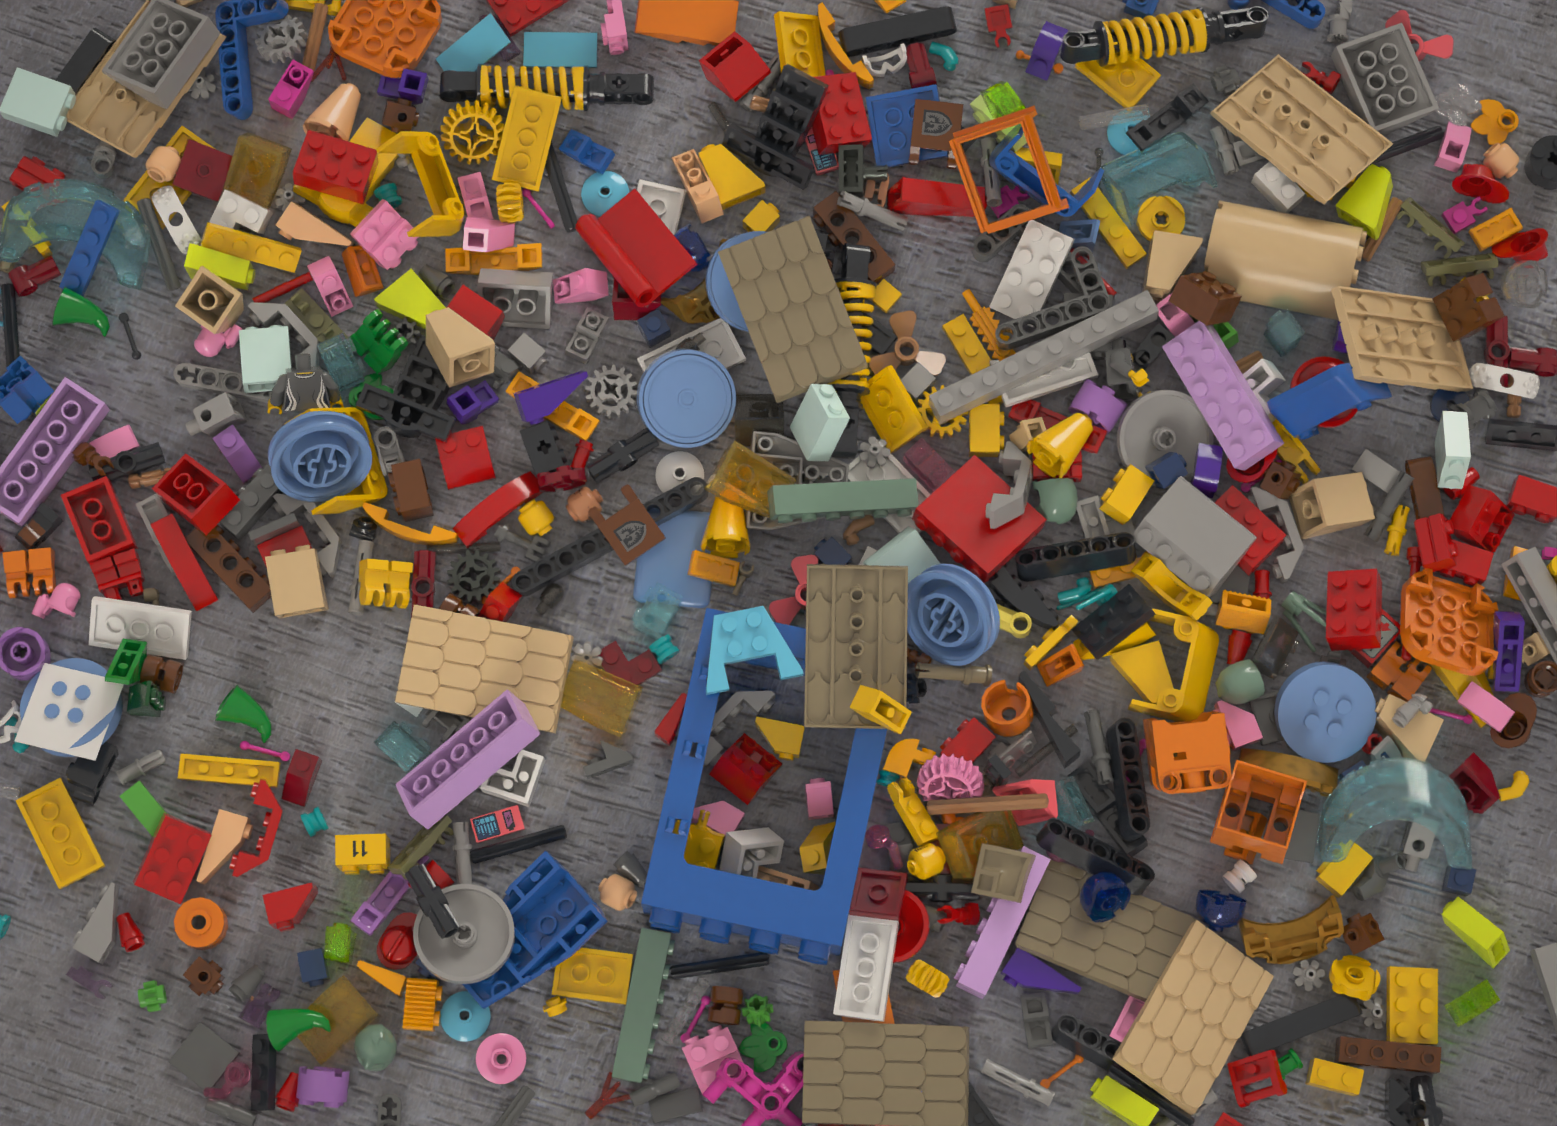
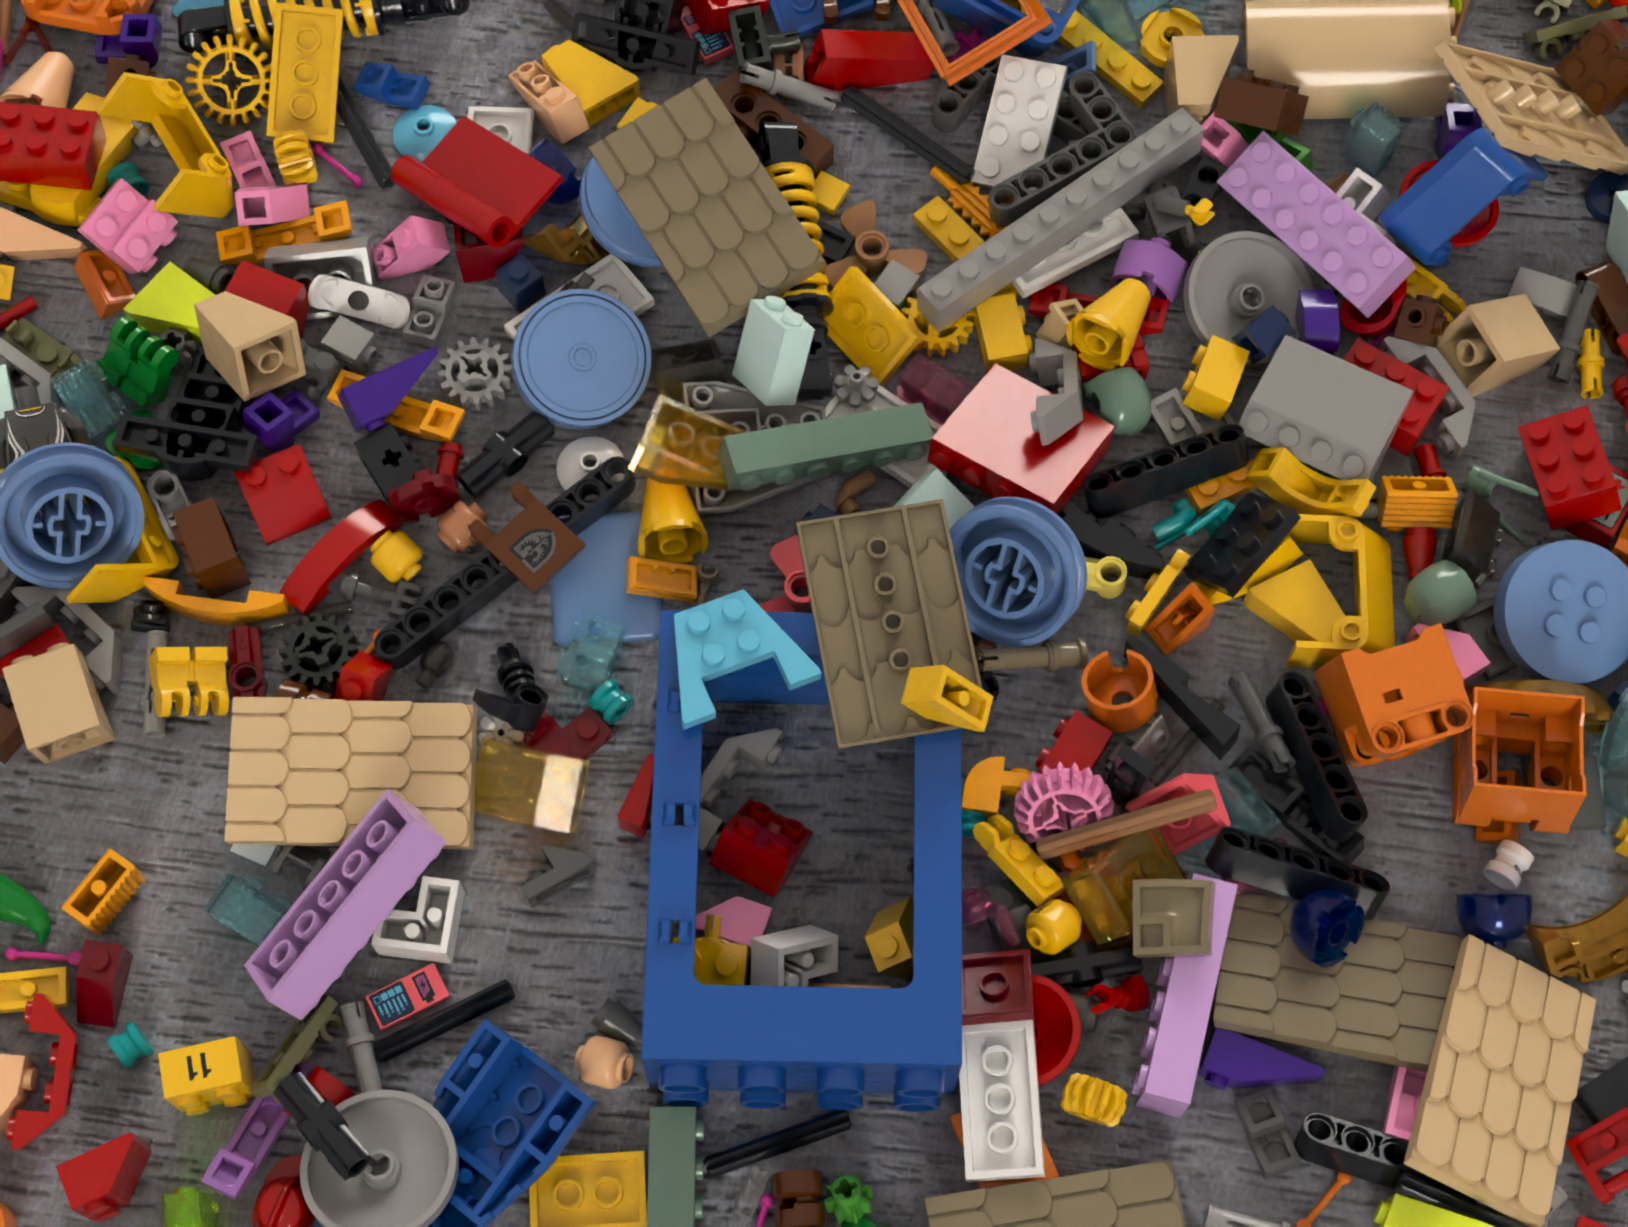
camera: 10 degrees left, 10 degrees down
bright pink slope [307,256,353,317] -> none
yellow slope [755,716,805,761] -> none
bright pink slope [805,778,834,820] -> none
none -> light orange brick [61,848,146,937]
none -> white piece [308,274,410,329]
none -> black piece [472,642,548,732]
none -> black axle [841,85,975,185]

